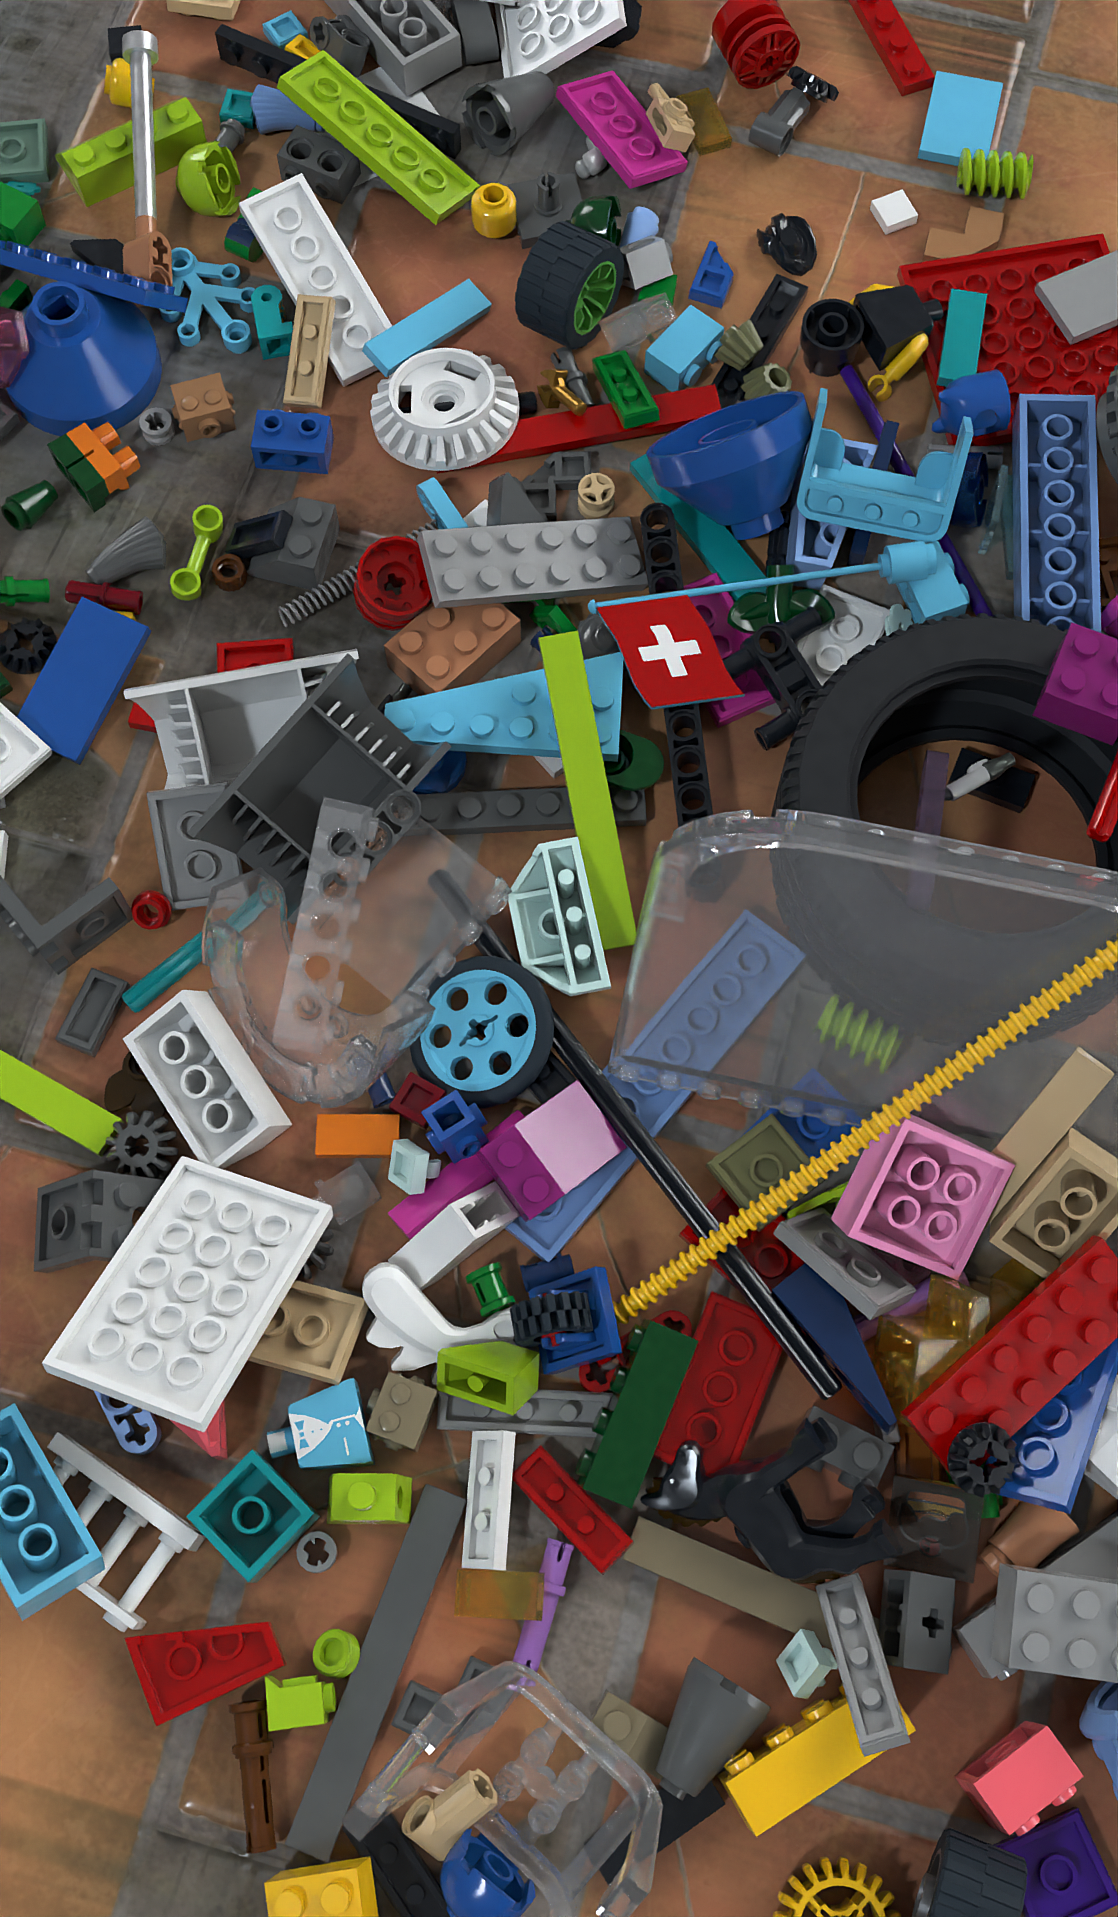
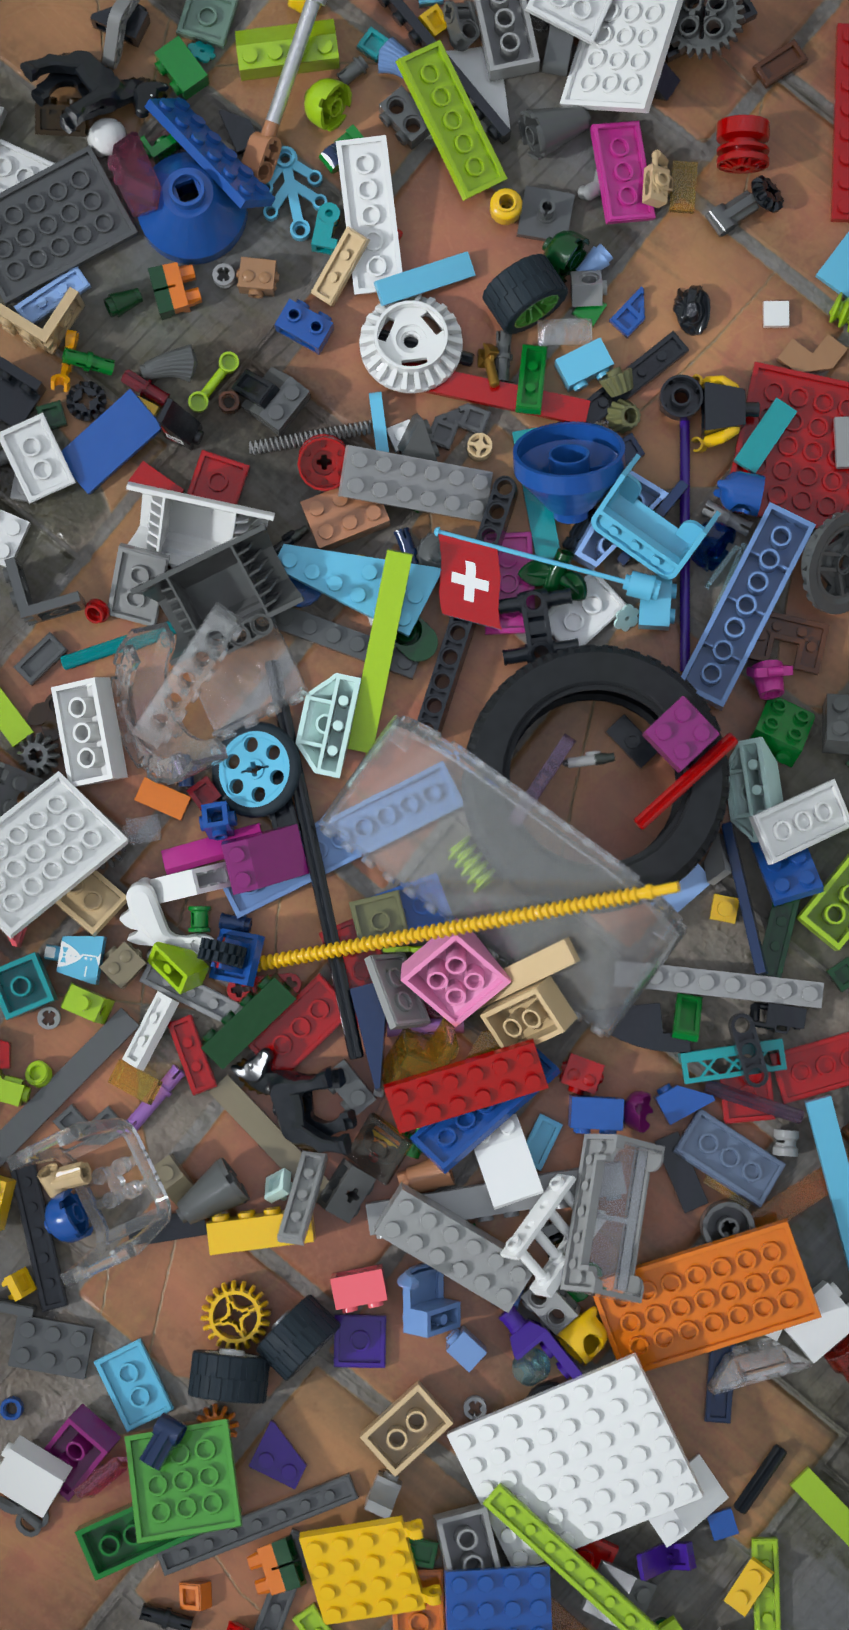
camera: 25 degrees right, 15 degrees up
light aqua tile [388,1139,441,1195] -> none
green tile [529,605,577,634] -> none
black gear [947,1422,1020,1498] -> none
none -> black slope [157,398,204,450]

